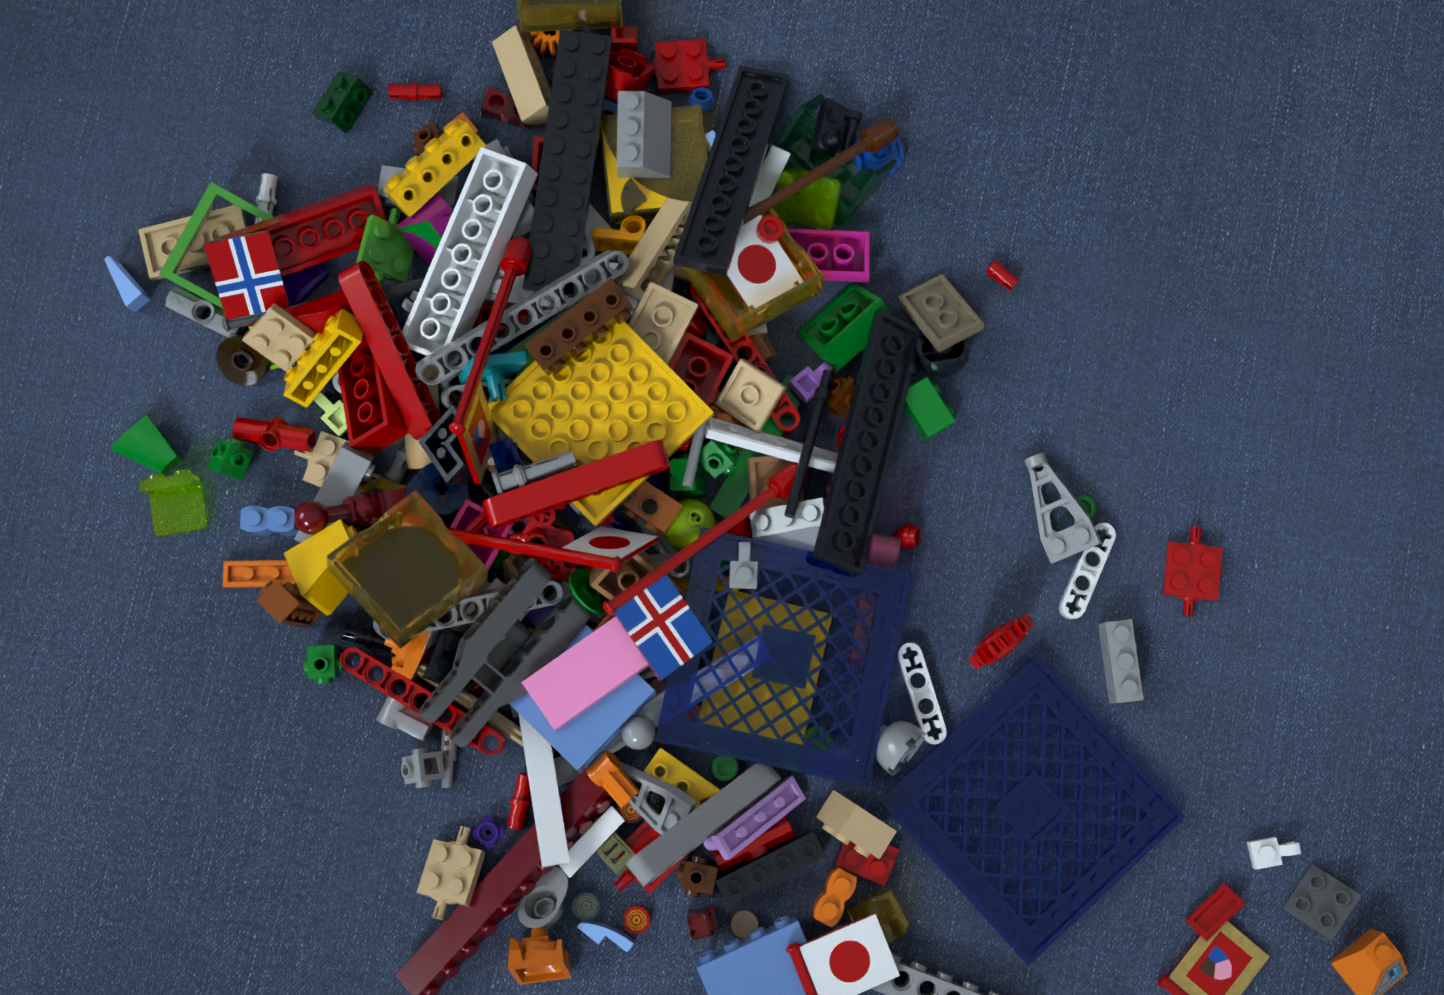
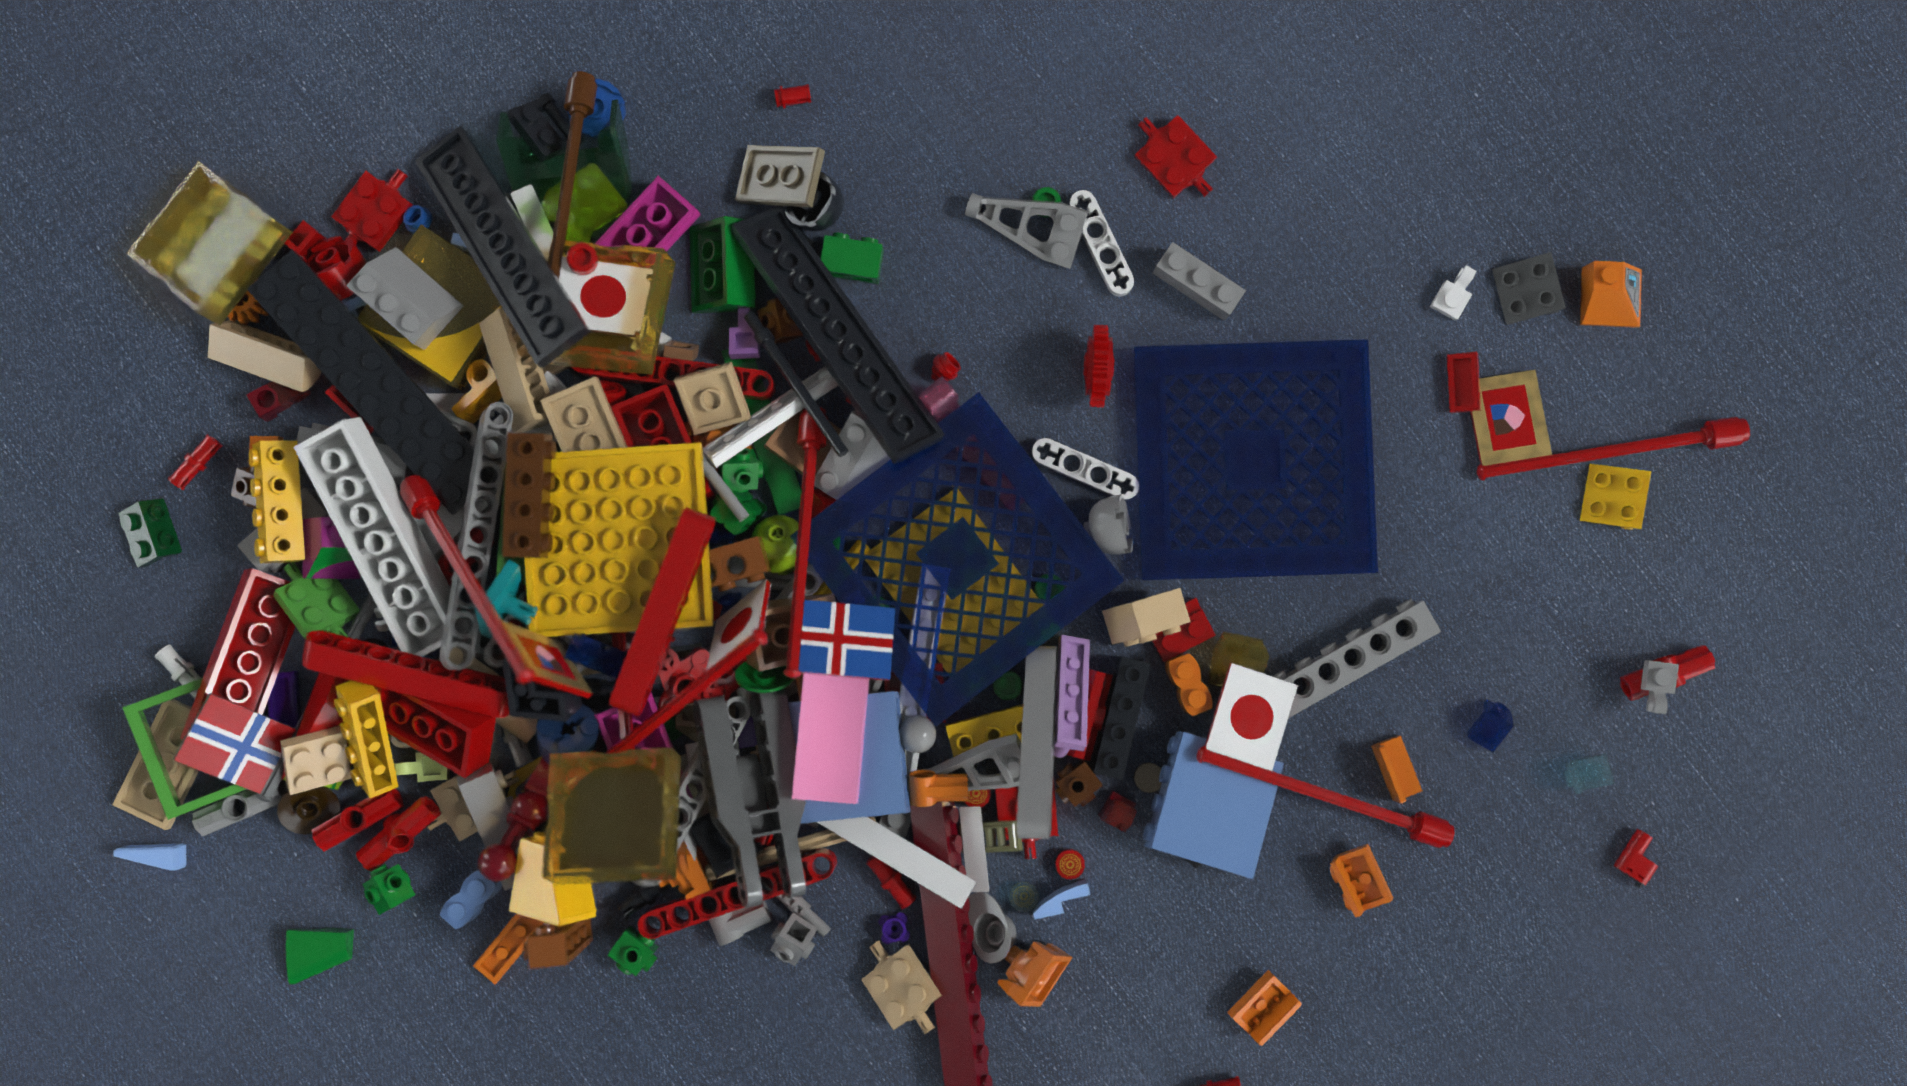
camera: 45 degrees left, 5 degrees up
clear neon green bracket [139,469,208,537] -> none
light grey pin [491,450,577,495] -> none
clear smoke tile [621,178,647,216] -> none
light grey plate [729,542,758,589] -> none
none -> red piece [311,788,404,852]

